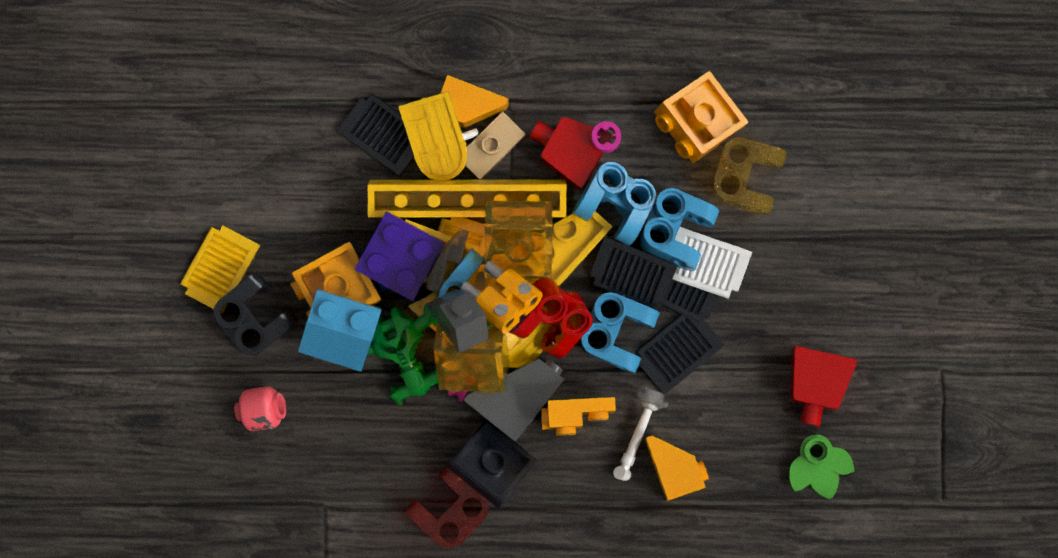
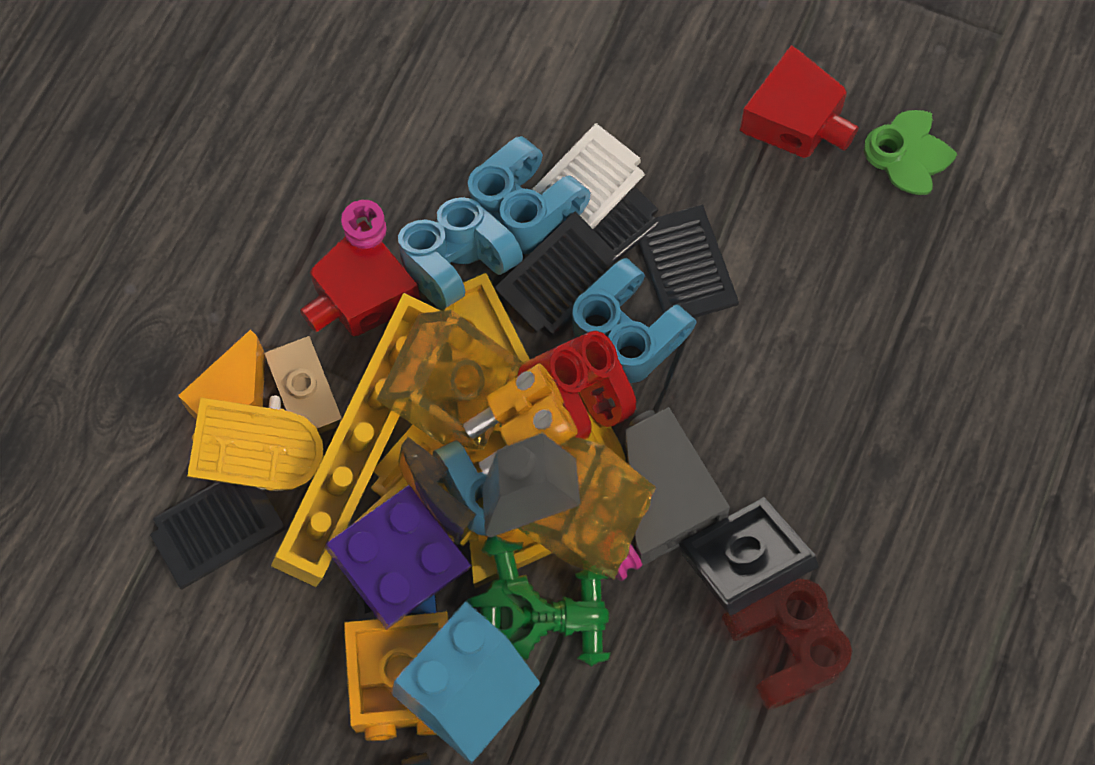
camera: 65 degrees left, 15 degrees down
light orange plate [541,397,616,436] -> none
white piece [613,388,669,481] -> none
light orange slope [645,436,709,501] -> none
light orange plate [654,71,749,163] -> none
clear yellow piece [712,137,788,216] -> none

